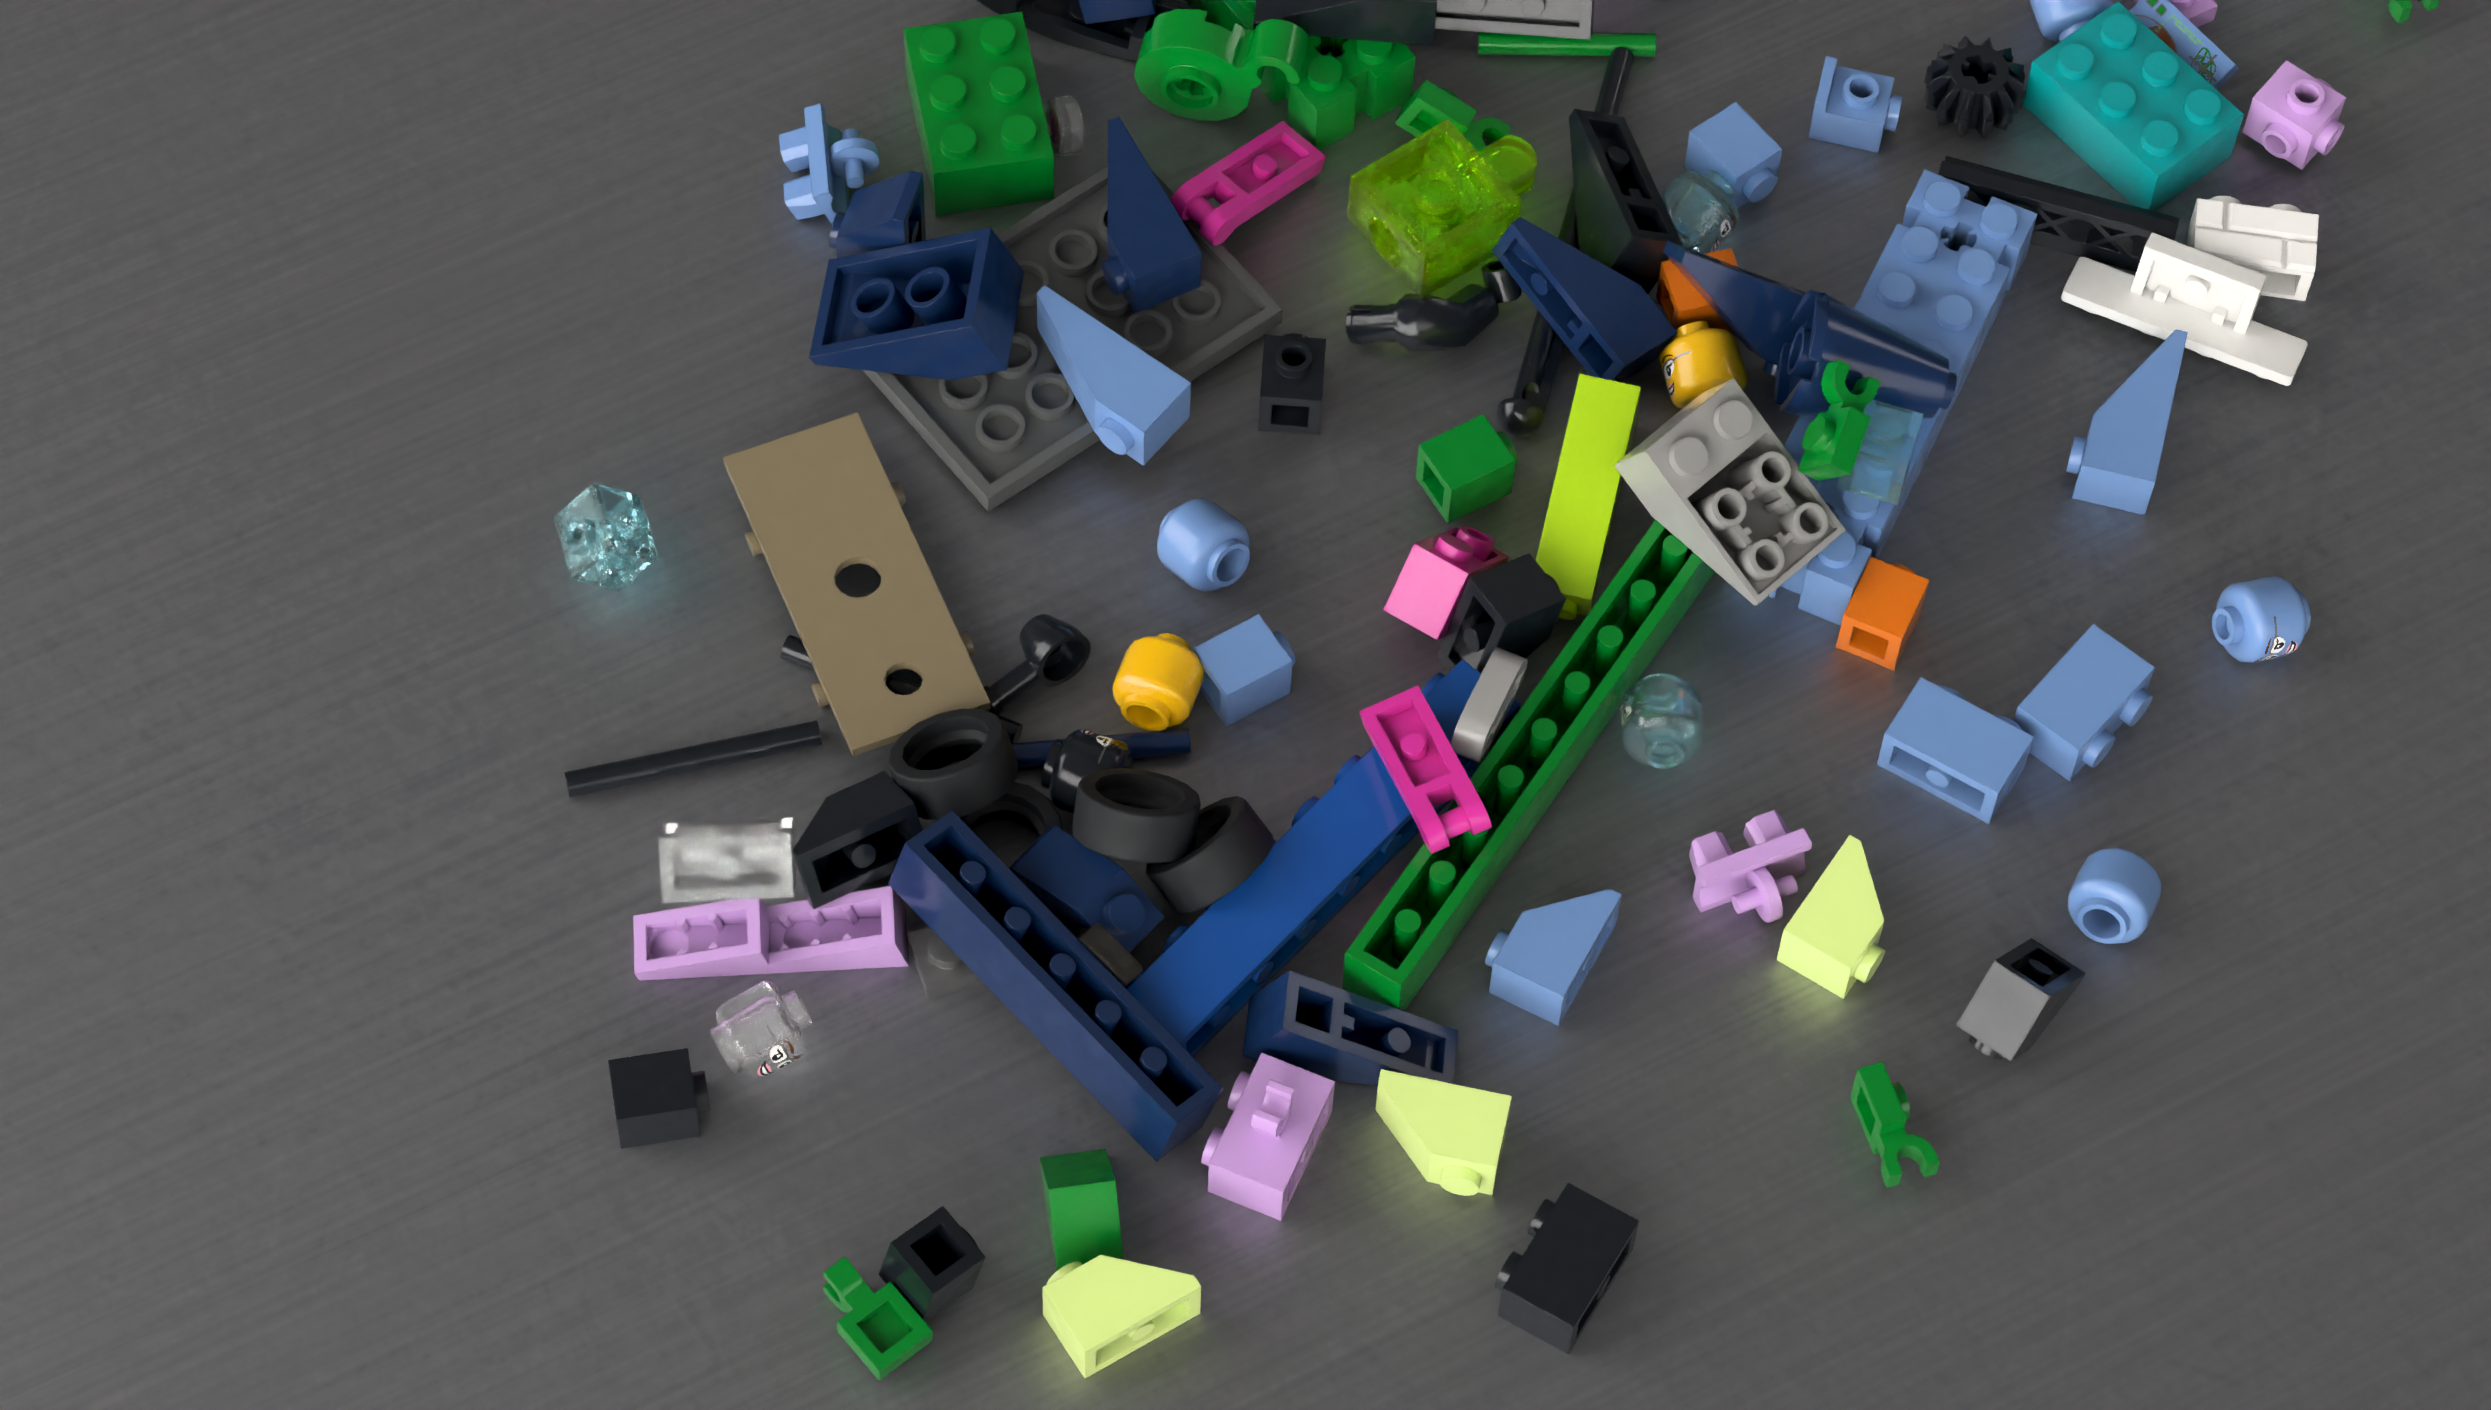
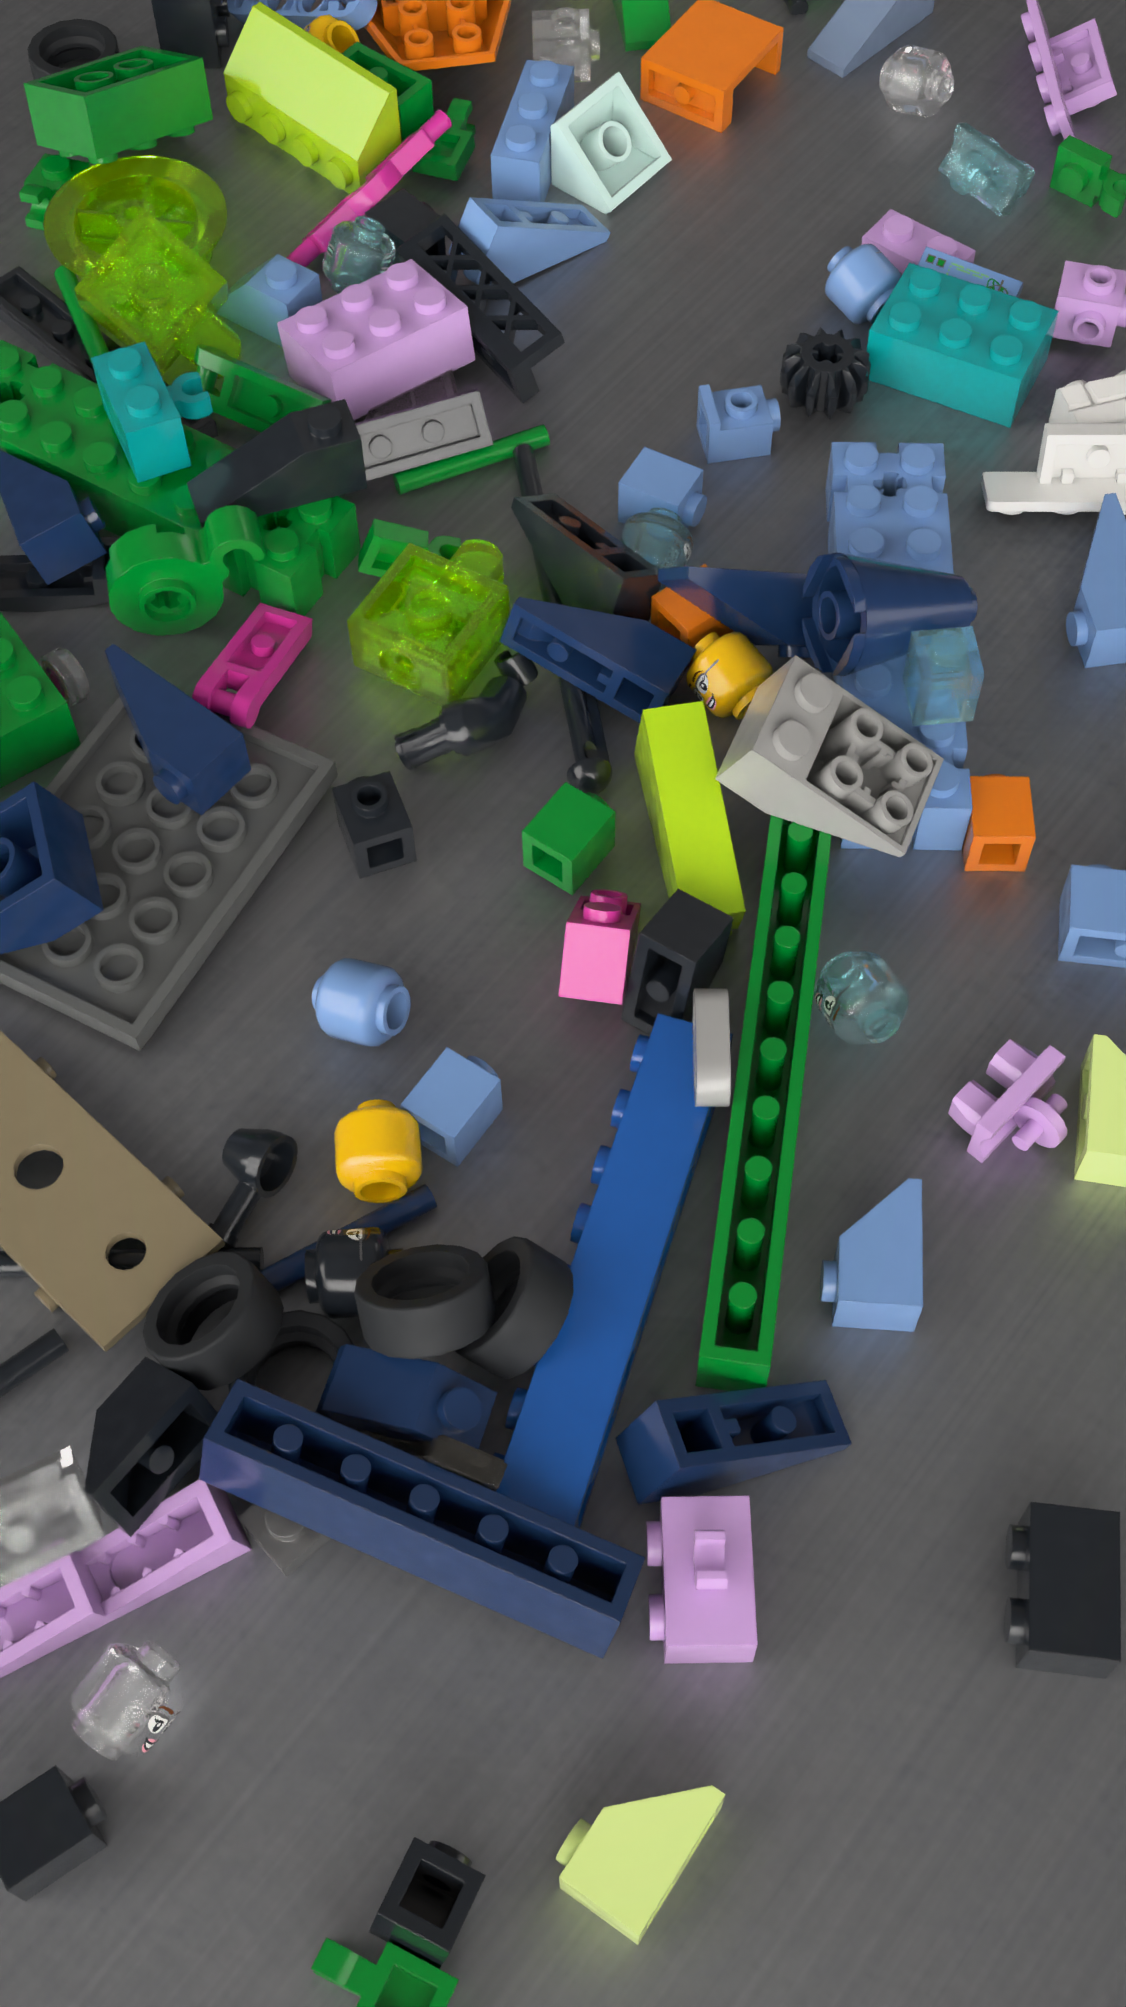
camera: 20 degrees left, 0 degrees up
medium blue slope [1037,285,1191,466] -> none
green slope [1040,1149,1124,1271] -> none
dark pink plate [1359,685,1492,854] -> none
yellowish green slope [1375,1069,1512,1196] -> none
green plate [1798,360,1881,481] -> none
black fence [1938,156,2180,272] -> none

